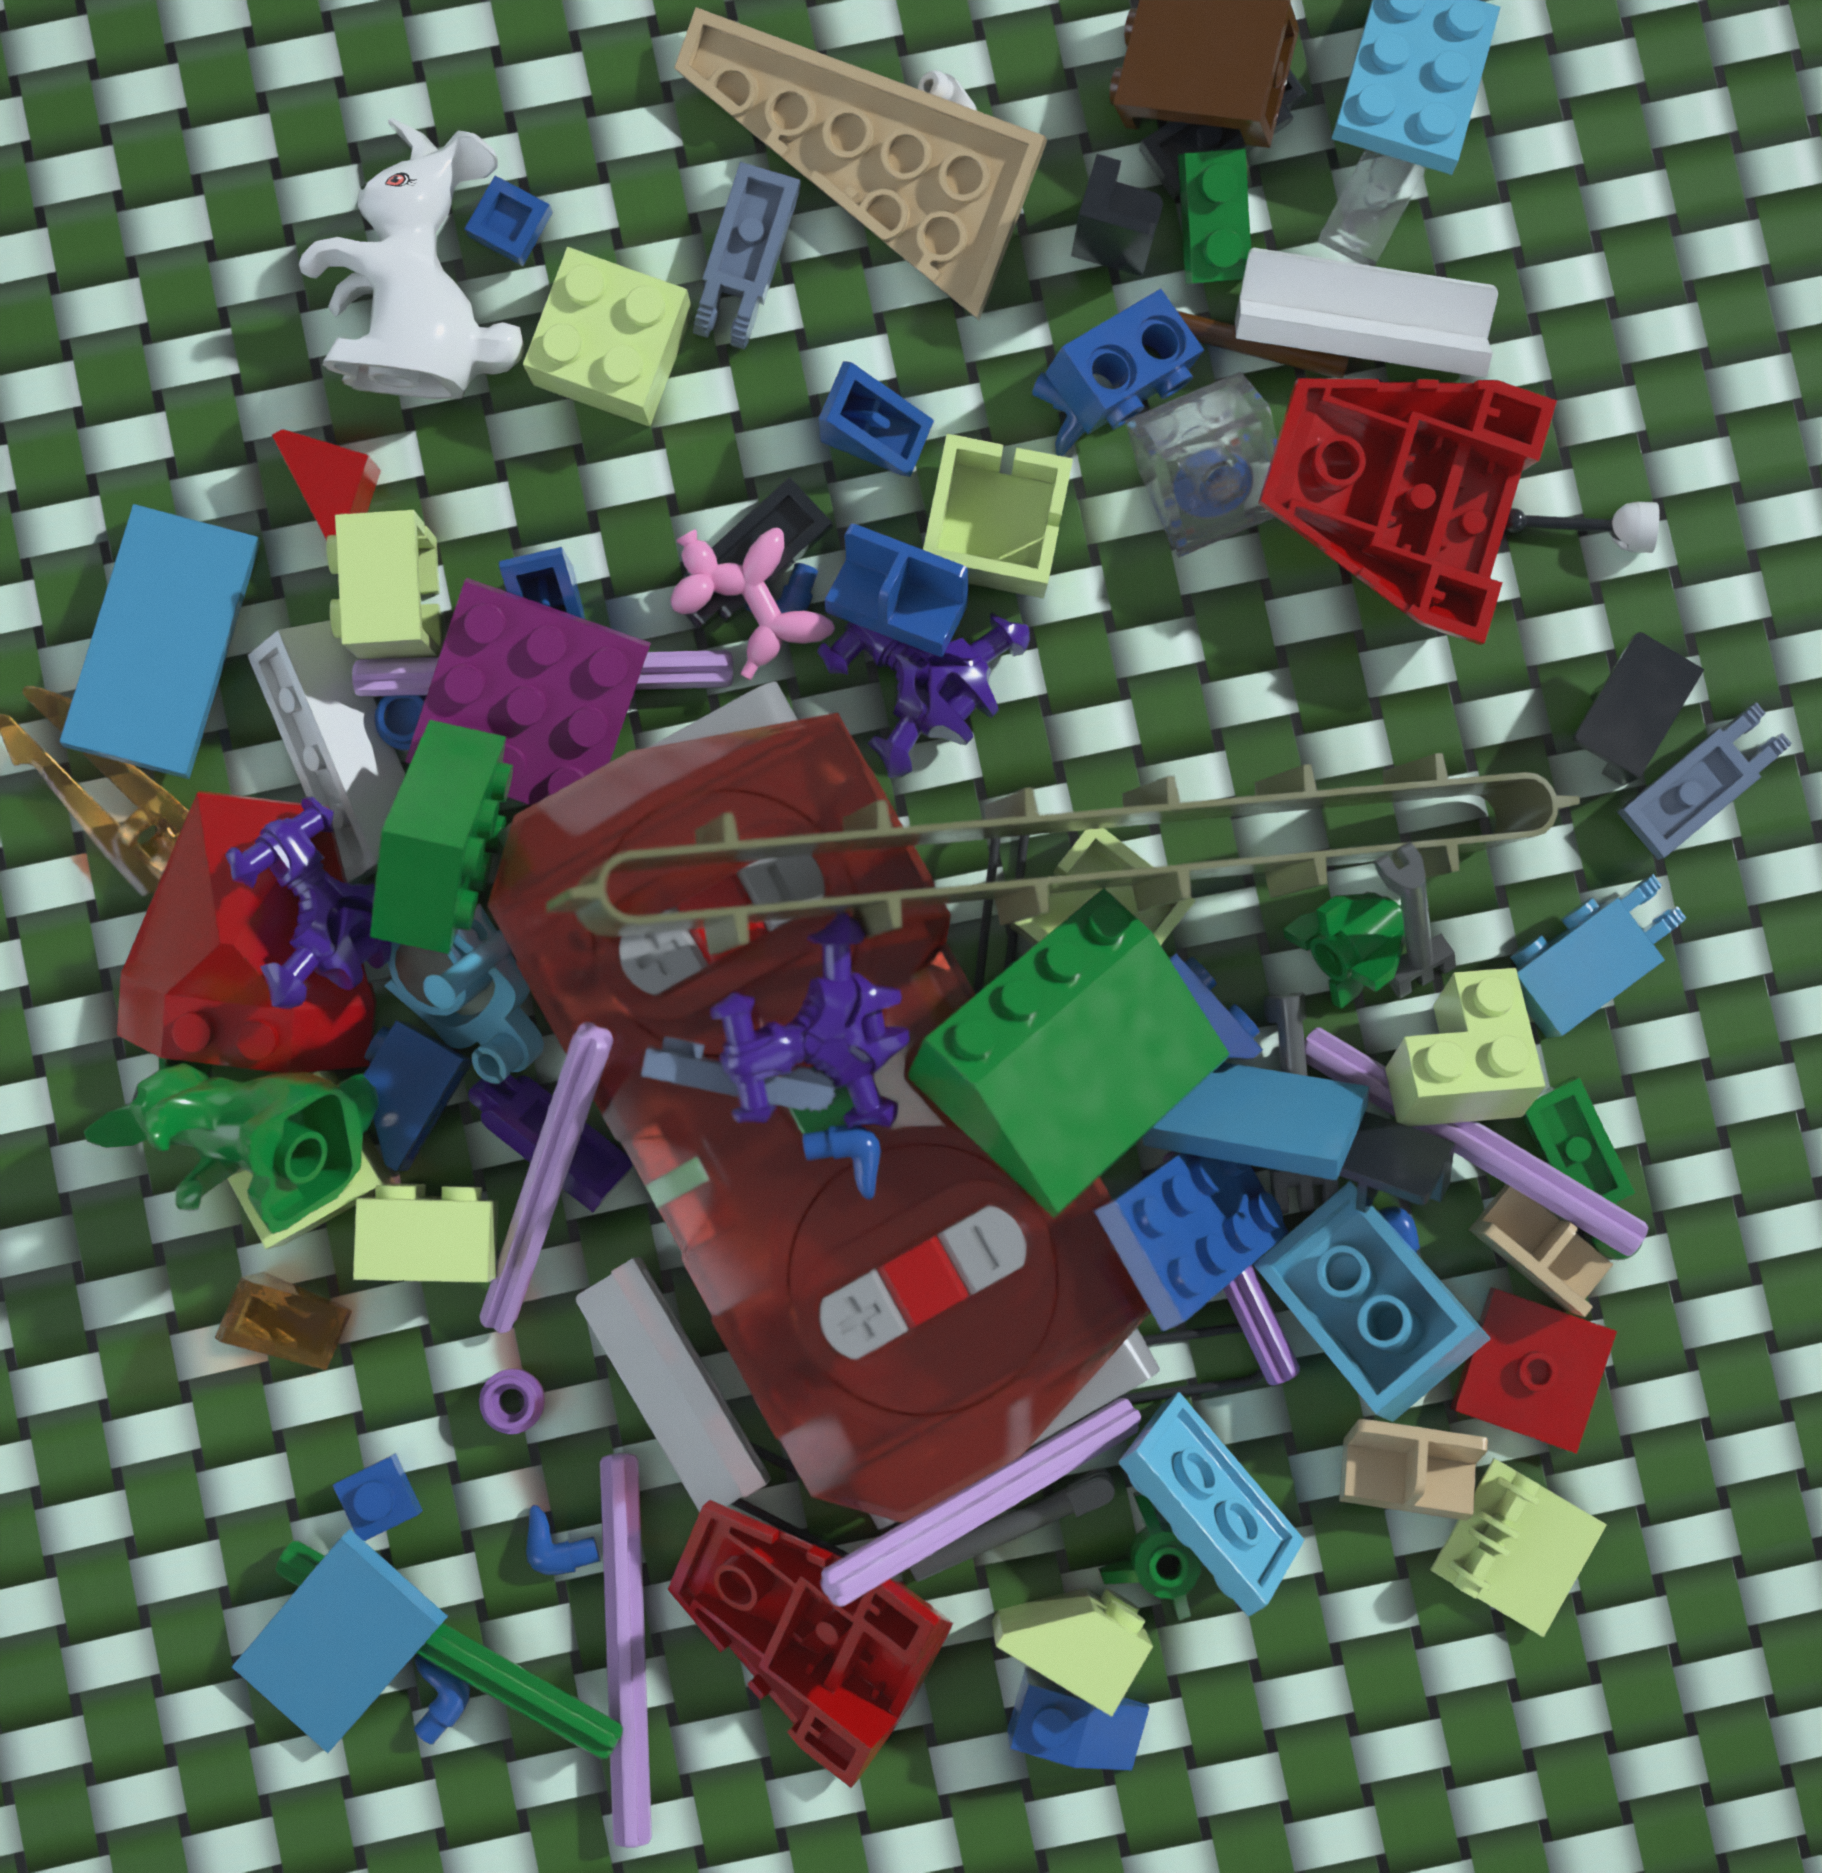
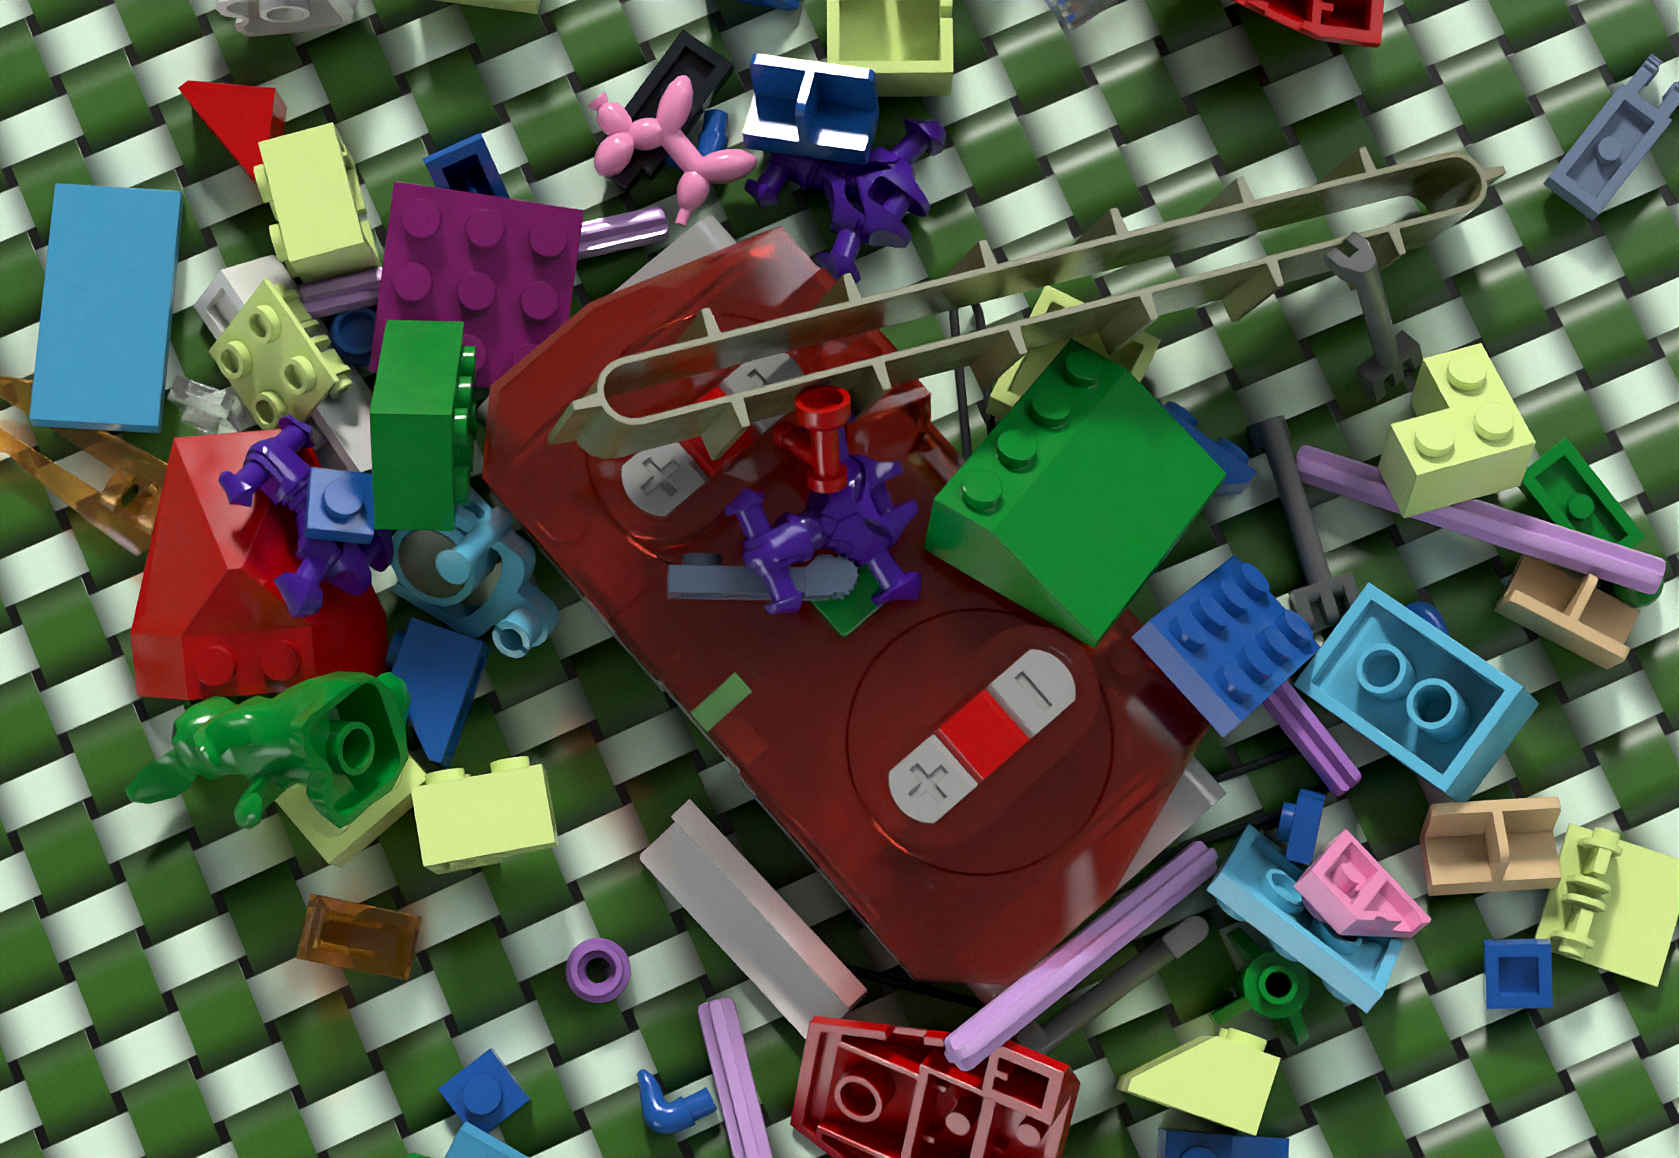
camera: 10 degrees left, 5 degrees down
dark purple hinge [468,1074,635,1213] -> none
lavender axle [479,1022,613,1333] -> none
blue animal [803,1125,881,1200] -> none
dark azure tile [1143,1062,1369,1180] -> none
green brick [1283,891,1405,1009] -> none
black panel [1339,1111,1455,1213] -> none
red plate [1450,1287,1617,1454] -> none
dark azure hinge [1510,874,1686,1038] -> none
black panel [1573,632,1705,786] -> none
none -> clear plate [167,375,248,434]
none -> yellowish green hinge [208,278,354,430]
none -> blue plate [304,467,374,544]
none -> red piece [772,385,851,493]
none -> blue plate [1276,789,1326,865]
none -> bright pink wing [1293,828,1432,938]
none -> blue plate [1483,938,1553,1009]

